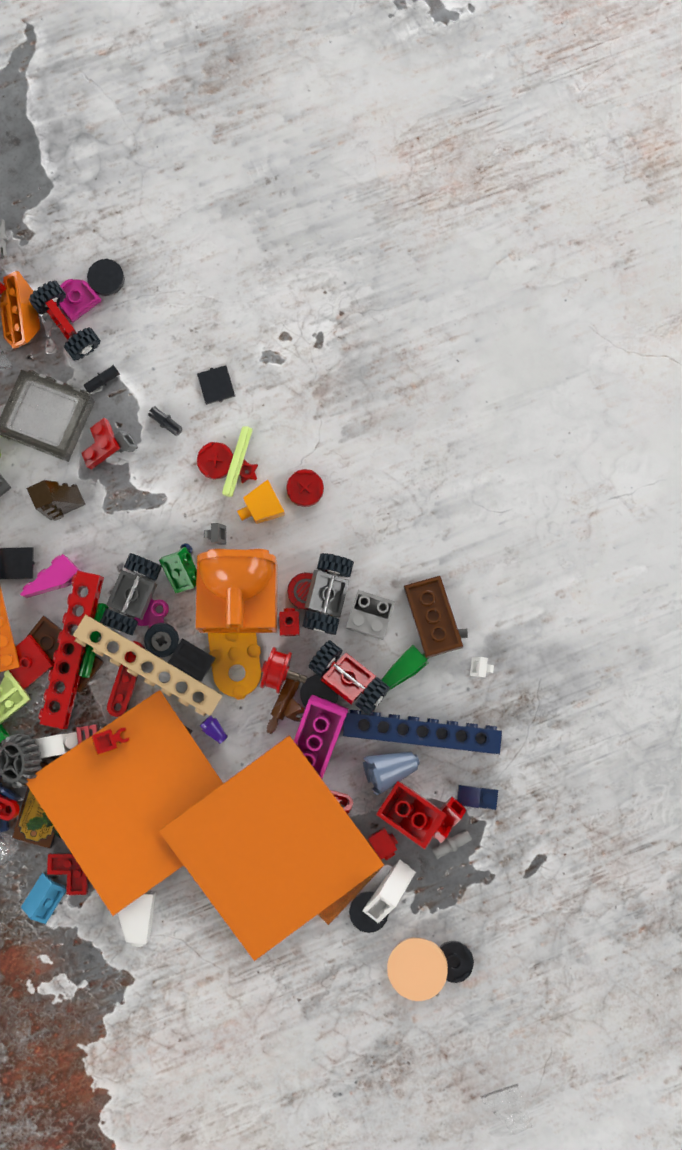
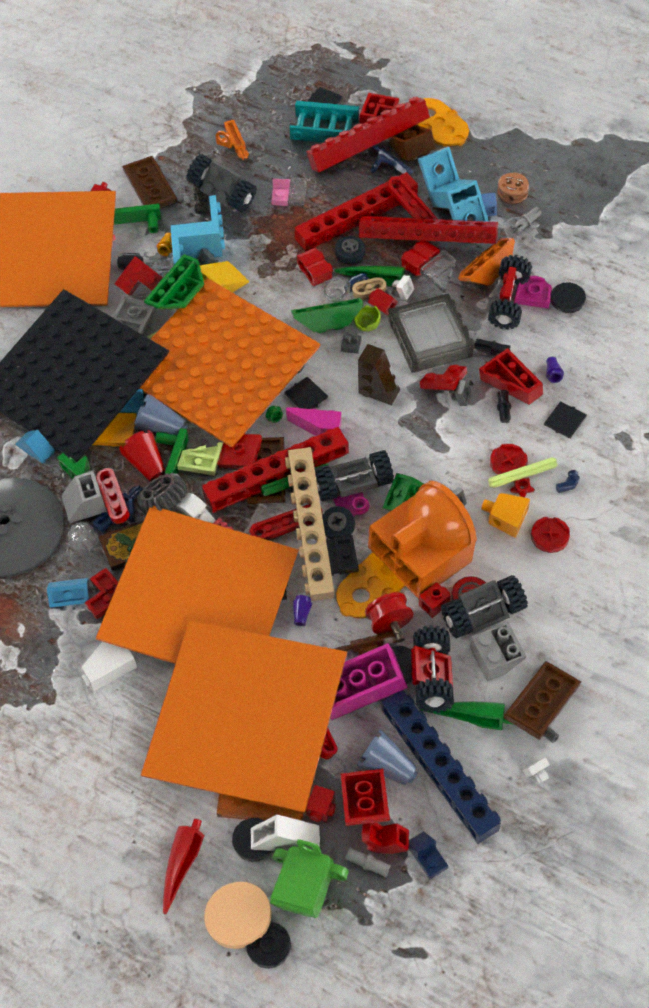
camera: 55 degrees right, 25 degrees down
red plate [91,728,130,755] -> none
none -> red piece [163,818,205,915]
none -> green plate [265,406,283,423]
none -> bright green piece [270,839,349,918]
none -> red wedge [479,348,543,405]
none -> dark purple cone [546,356,564,383]
none -> dark blue arm [556,470,580,493]

